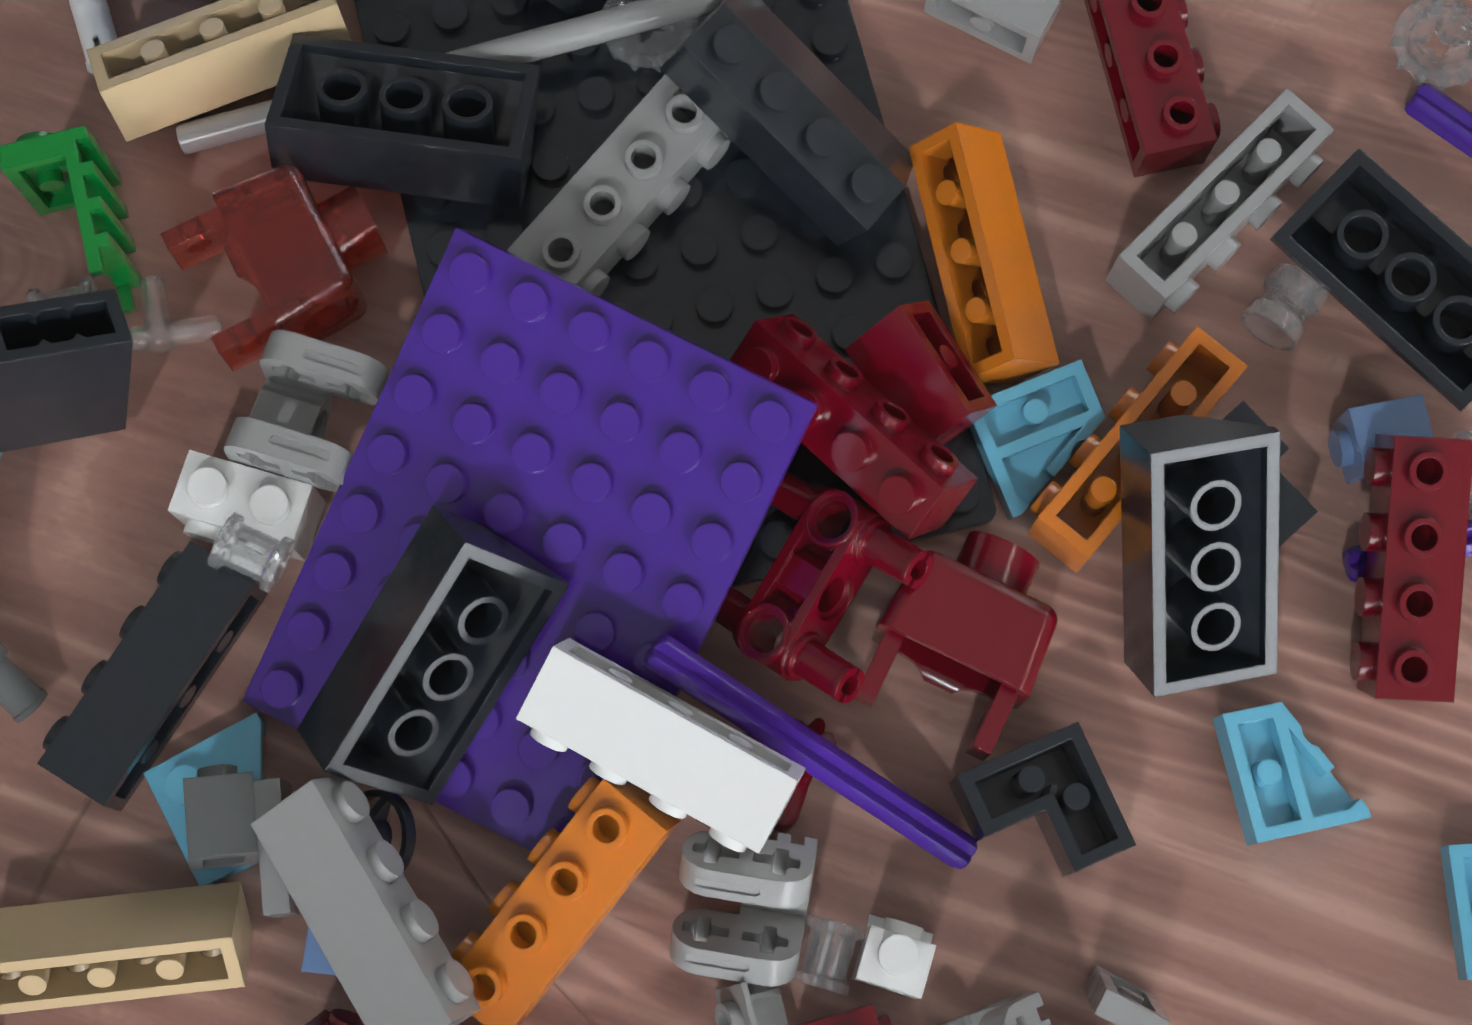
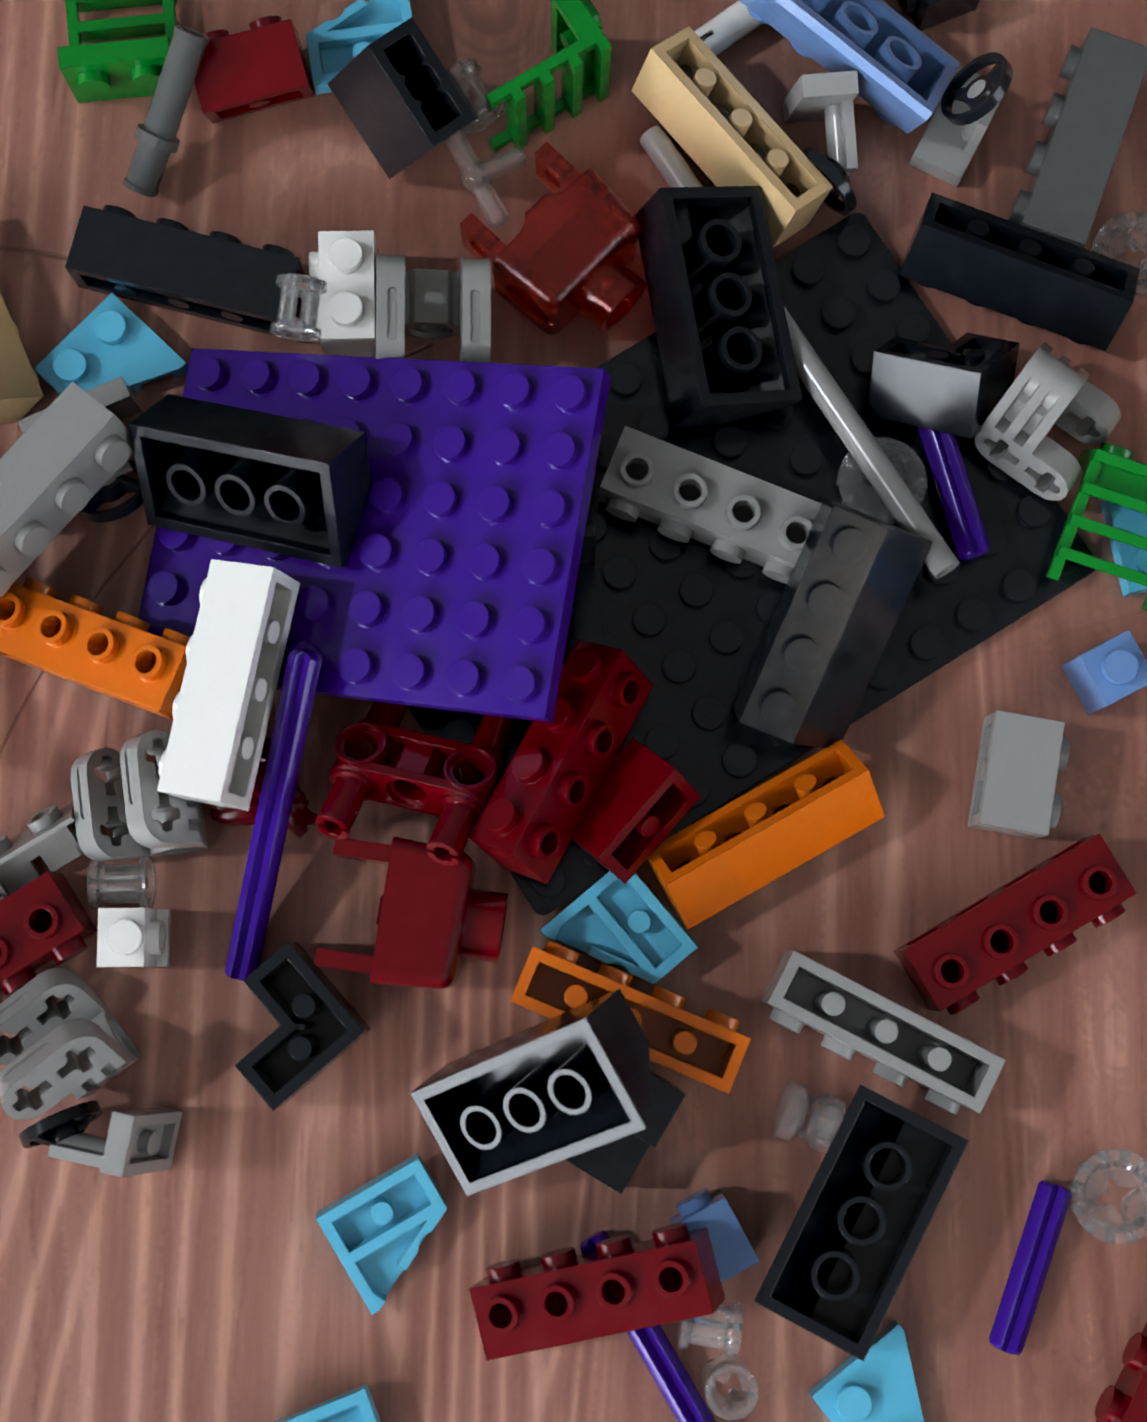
camera: 70 degrees right, 5 degrees up
dark grey brick [183,764,259,871] -> none

